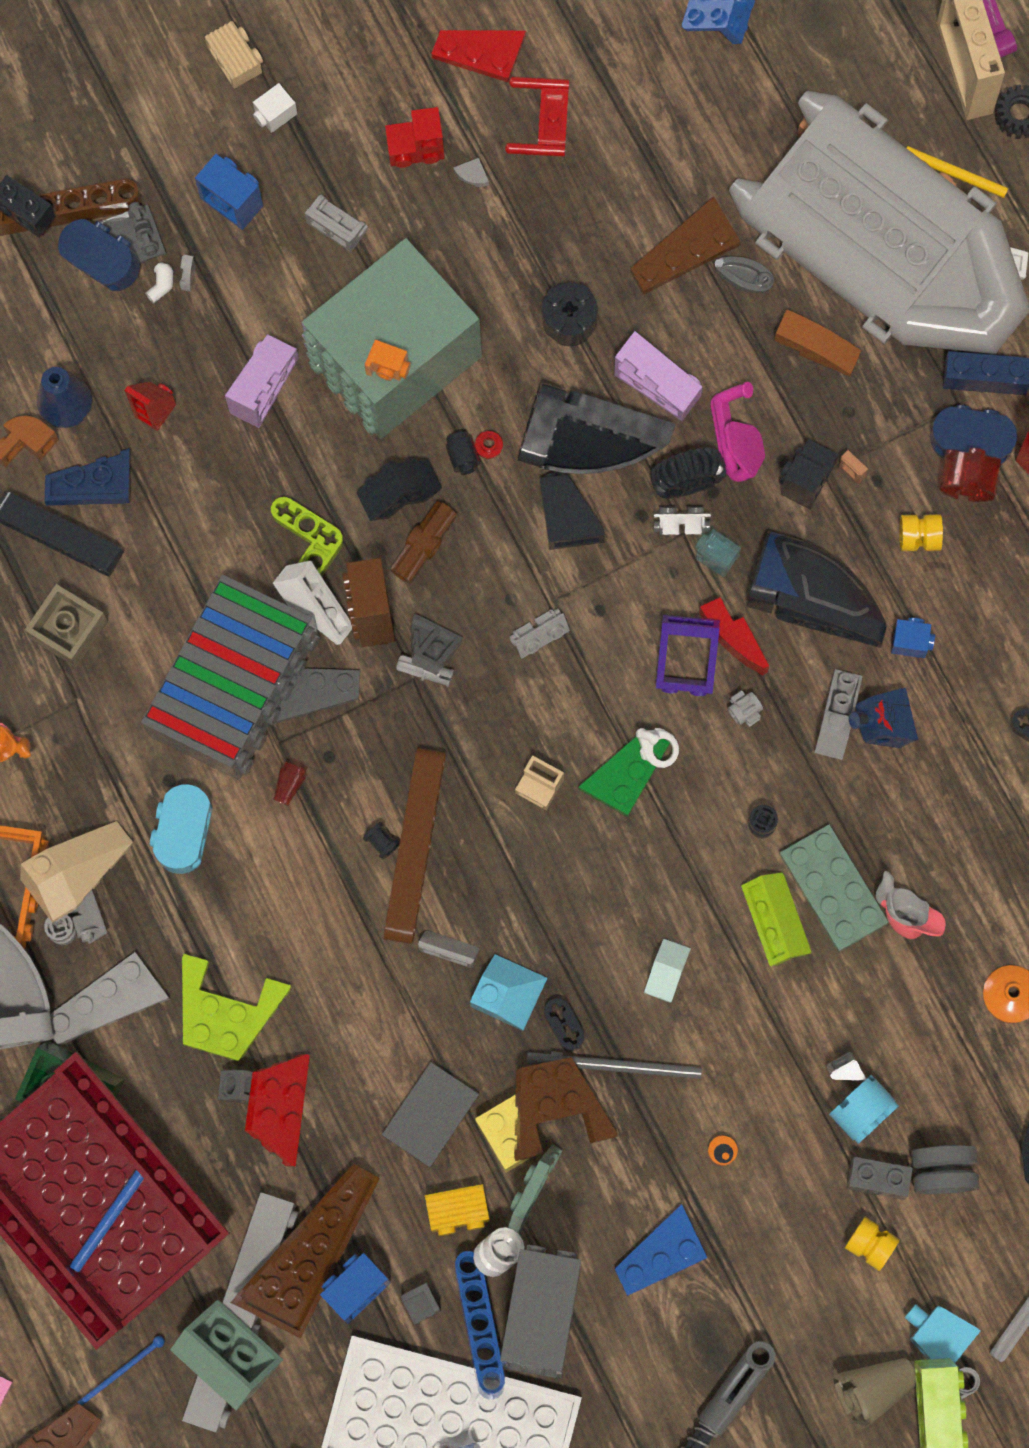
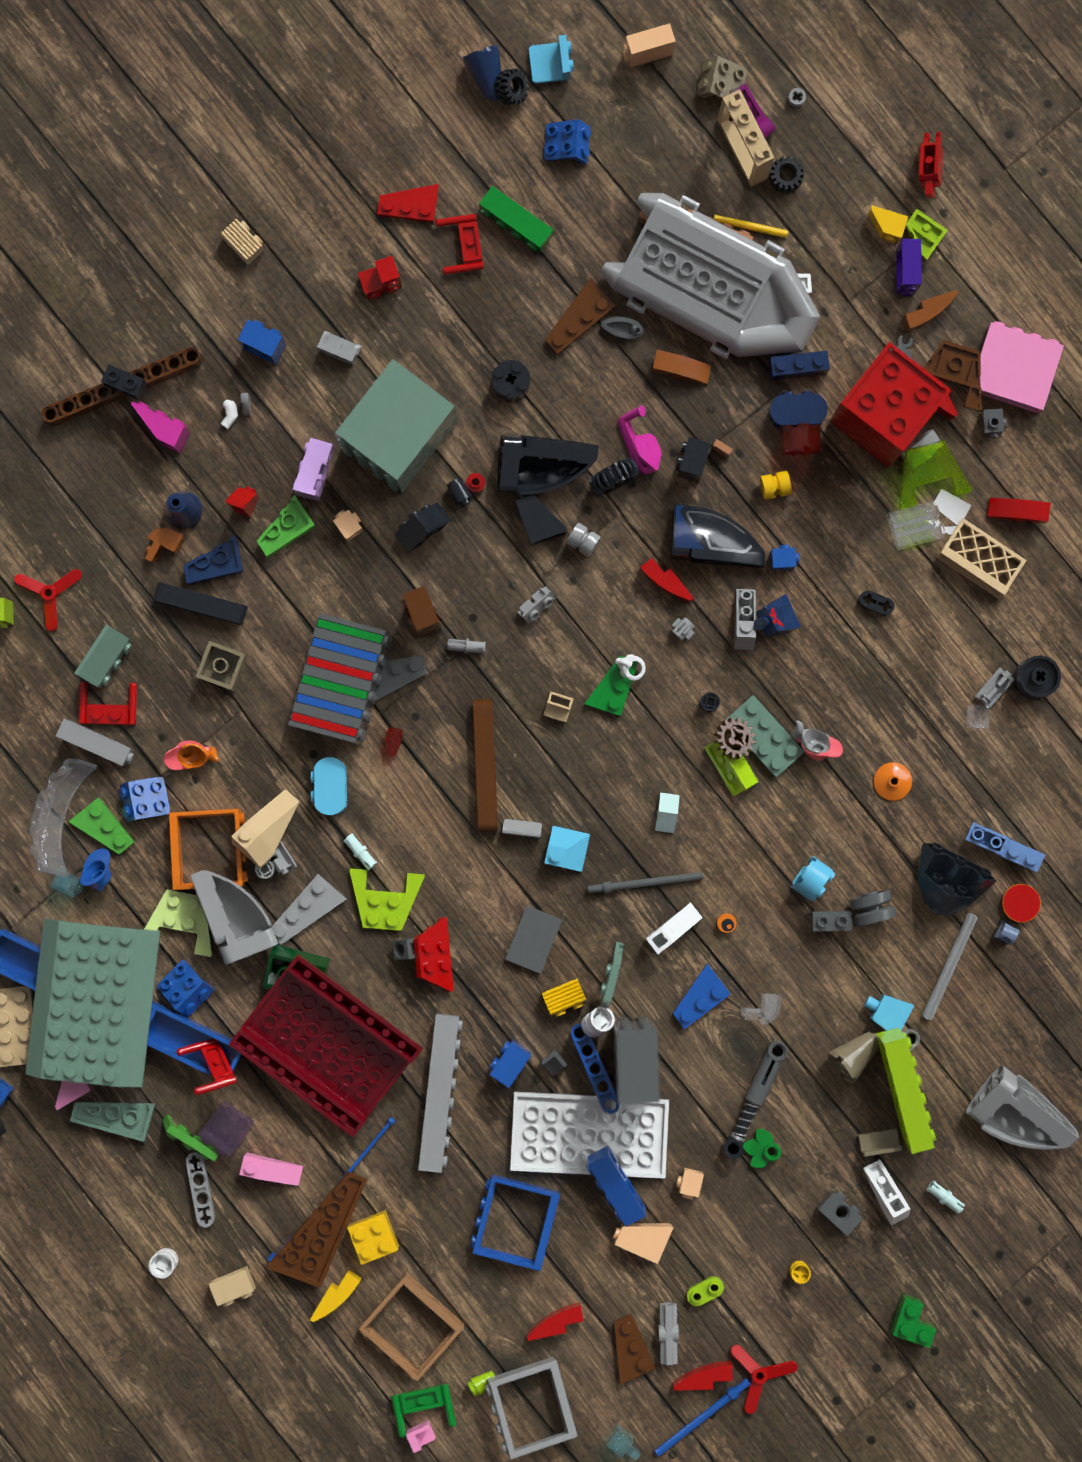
camera: 15 degrees left, 10 degrees up
dark blue brick [58,219,140,291] -> none
blue bar [70,1170,144,1272] -> none
dark grey hinge [100,202,166,263] -> none
sand green slope [170,1300,283,1410] -> none
reddish brown wing [230,1164,380,1338] -> none
white brick [253,83,297,133] -> none
lime beam [271,497,343,577] -> none
white slope [273,561,352,645] -> none
black bush [363,822,400,860] -> none
orange brick [365,340,411,381] -> none
reddish brown piece [390,501,457,584] -> none
dark grey wing [411,614,463,675] -> none
light grey tile [453,158,489,187] -> none
light yellow brick [475,1095,530,1172] -> none
reddish brown wing [514,1057,618,1161] -> none
black beam [544,998,584,1052] -> none
lavender wedge [614,331,702,421] -> none
hinge [653,506,711,535] -> none
dark purple window [656,615,720,696] -> none
clear light blue brick [695,529,741,577] -> none
slope [826,1052,866,1080] -> none
yellow wheel [845,1216,900,1271] -> none
none -> dark pink slope [131,401,190,454]
none -> bright green wing [257,495,316,558]
none -> light nougat brick [333,510,363,542]
none -> light aqua pin [343,833,377,870]
none -> green brick [479,186,554,253]
none -> light grey wheel [566,523,601,557]
none -> white slope [645,903,702,954]
none -> gear [714,717,756,759]
none -> clear brick [740,993,781,1025]

